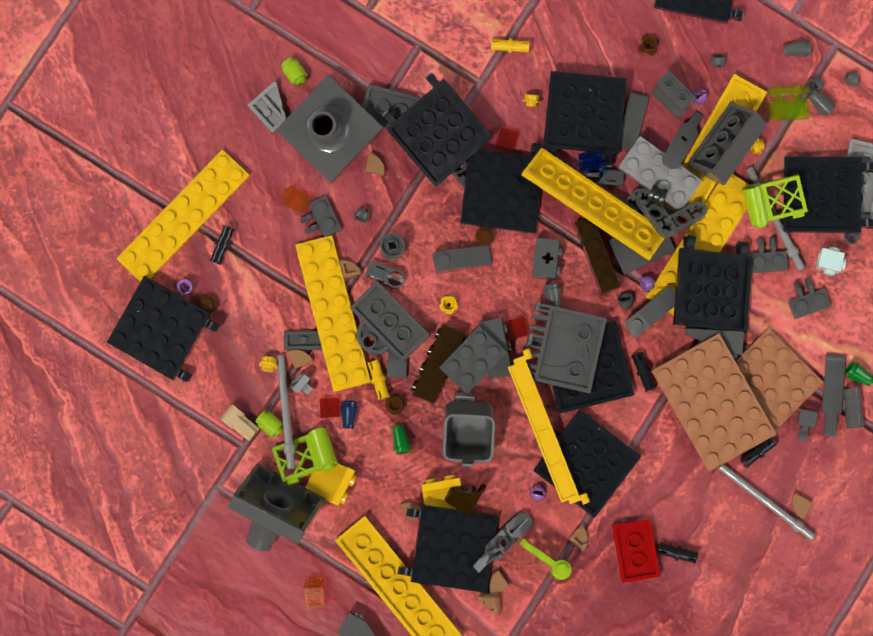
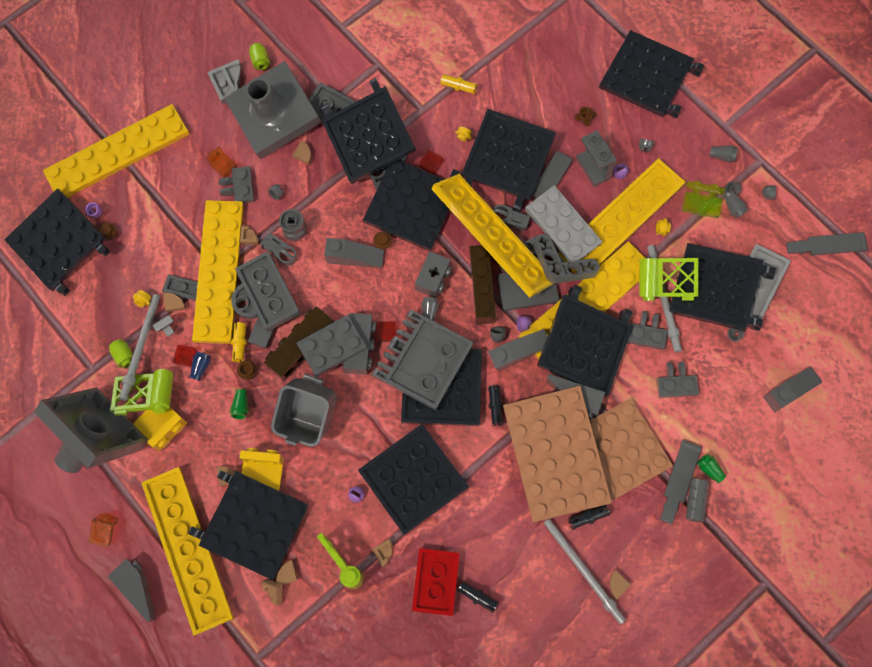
camera: 20 degrees right, 10 degrees down
black pin [209,225,235,265] -> none
tan piece [220,404,260,442] -> none
yellow plate [439,296,458,314] -> none
dark brown slope [444,484,486,516] -> none
dark grey piece [472,512,533,573] -> none
yellow piece [508,349,590,505] -> none
clear blue bracket [578,152,607,178] -> none
pearl dark grey wheel [647,184,668,207] -> none
dark grey piece [662,111,703,170] -> none
dark grey slope [688,102,767,185] -> none
dark grey piece [796,408,818,441] -> none
light aqua brick [815,247,846,276] -> none

